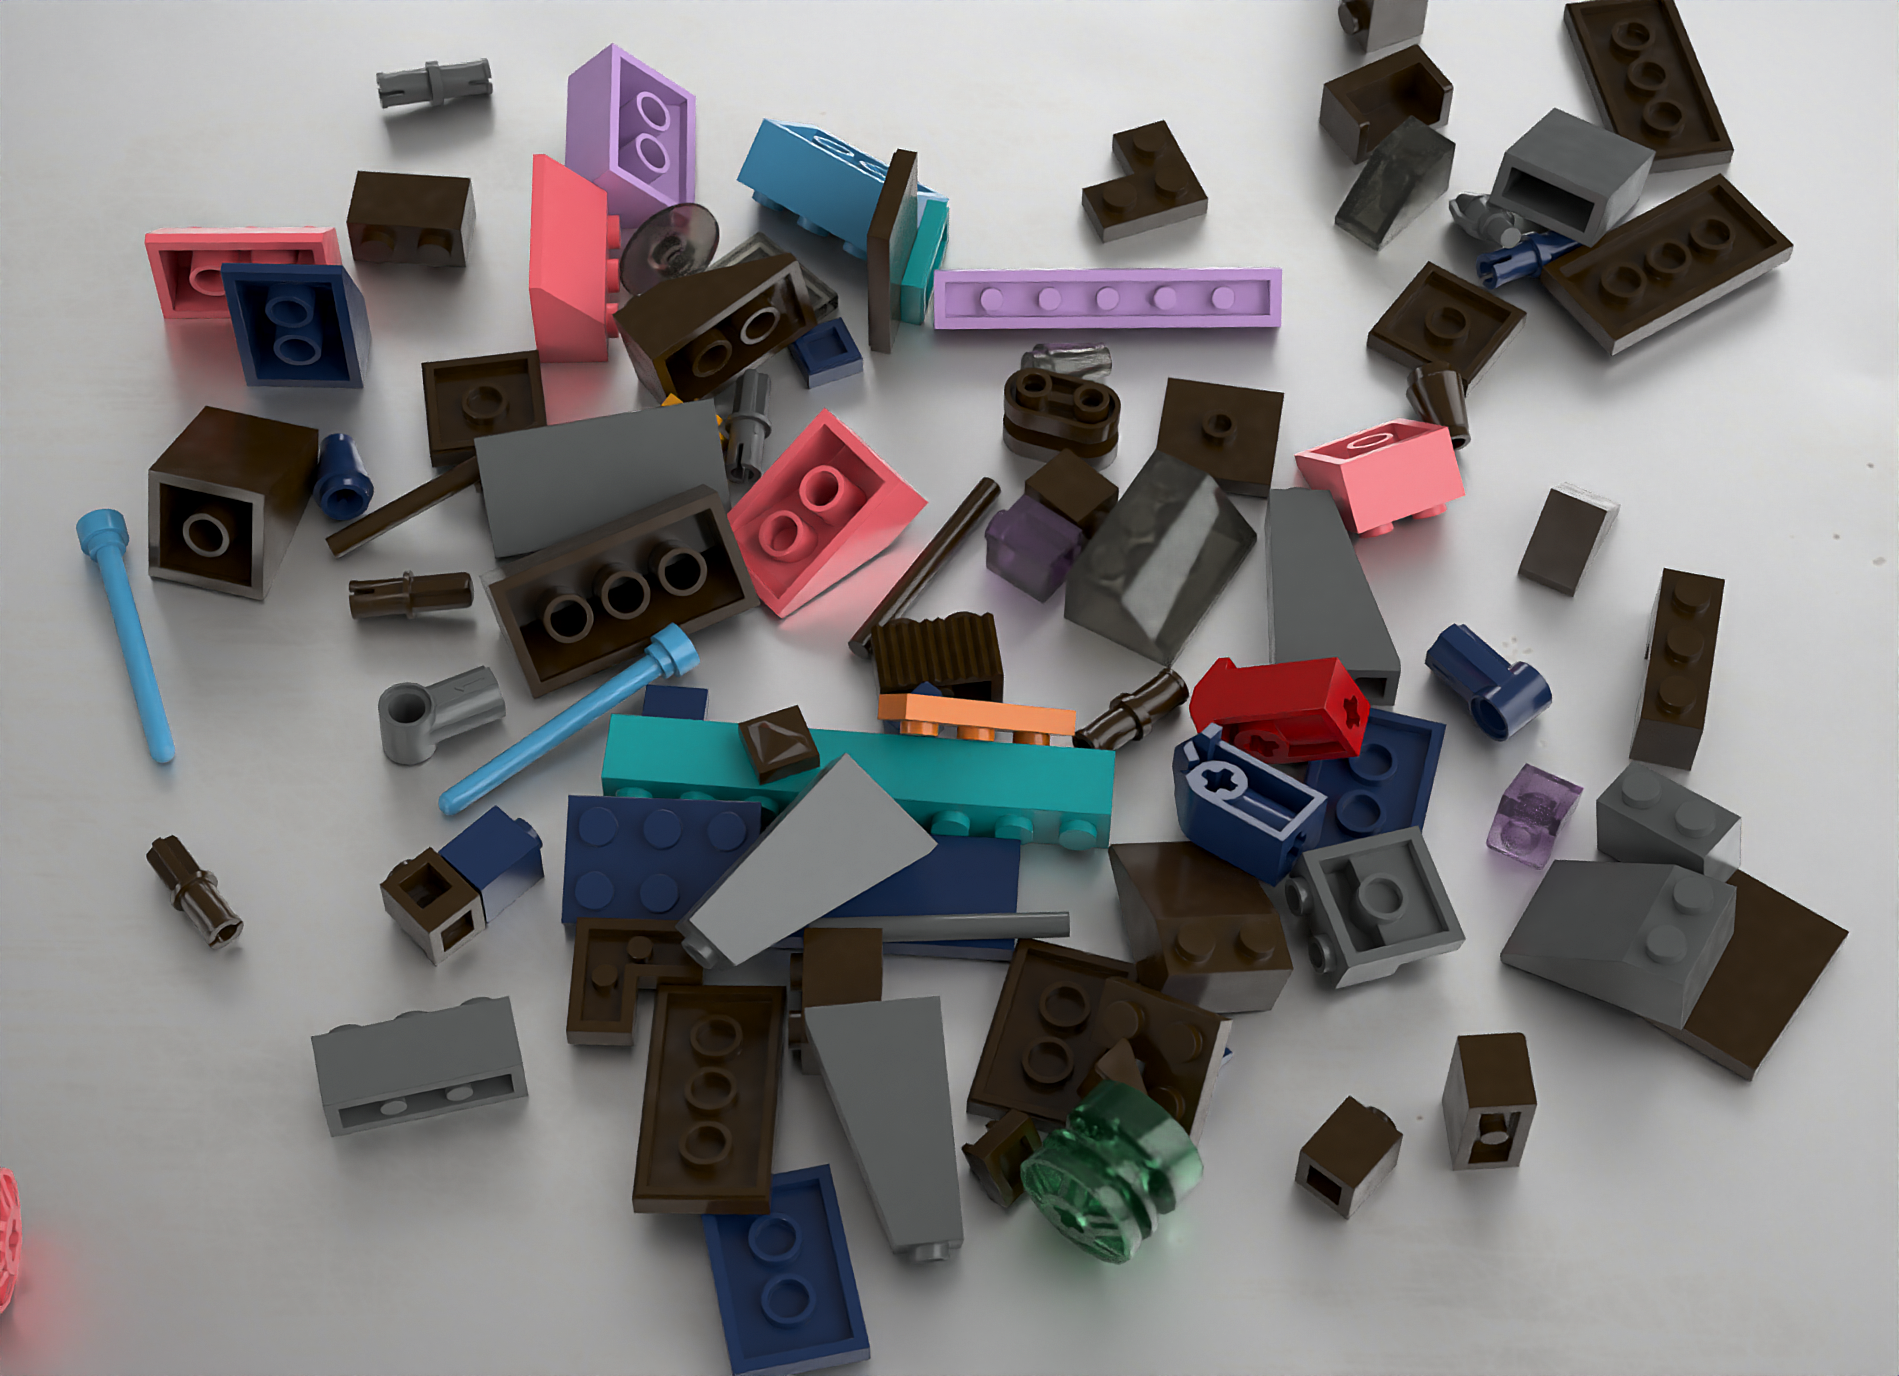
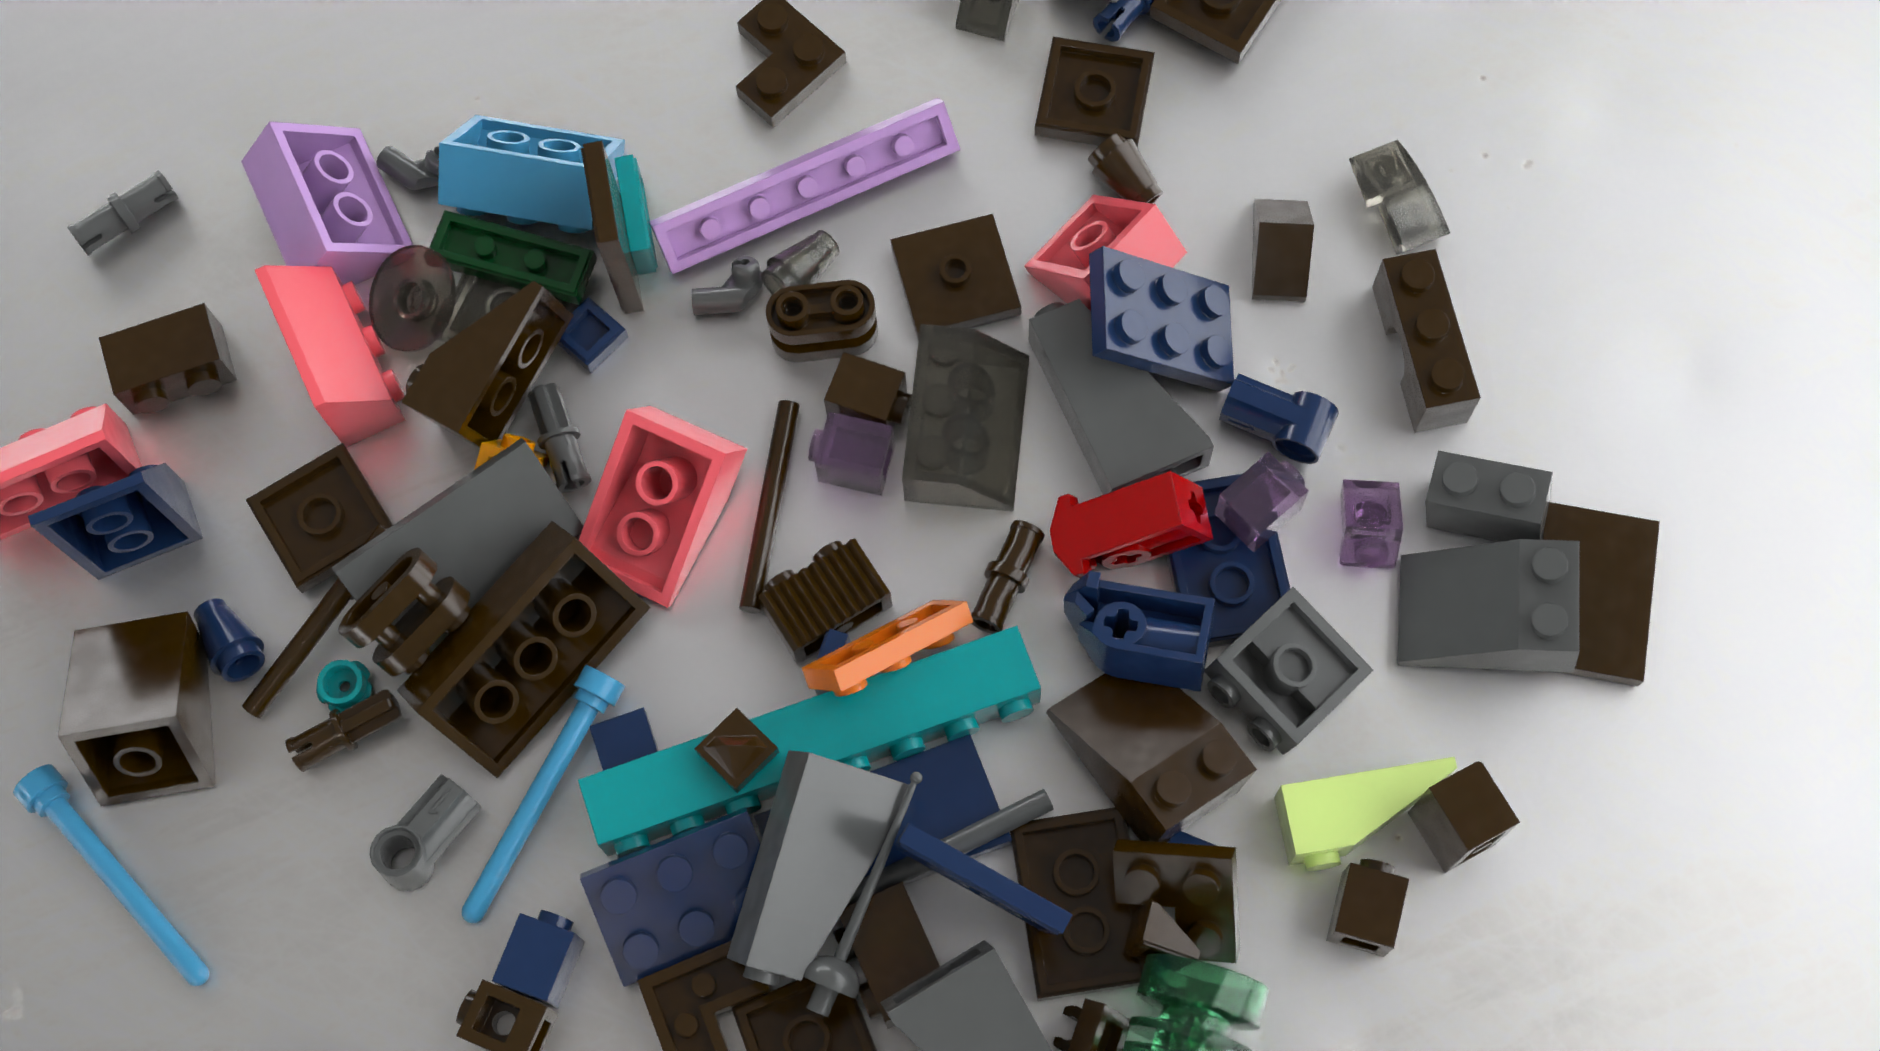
camera: 20 degrees left, 15 degrees up
none -> teal plate [316,660,373,712]
none -> dark brown brick [338,547,470,677]
none -> dark grey arm [376,146,439,190]
none -> dark green tile [426,210,597,305]
none -> dark grey arm [692,256,764,315]
none -> dark grey sword [803,772,923,1017]
none -> dark blue tile [894,823,1073,935]
none -> plate [1089,246,1234,391]
none -> clear purple brick [1214,451,1309,552]
none -> yellowish green slope [1274,757,1457,871]
none -> clear smoke slope [1349,140,1450,255]

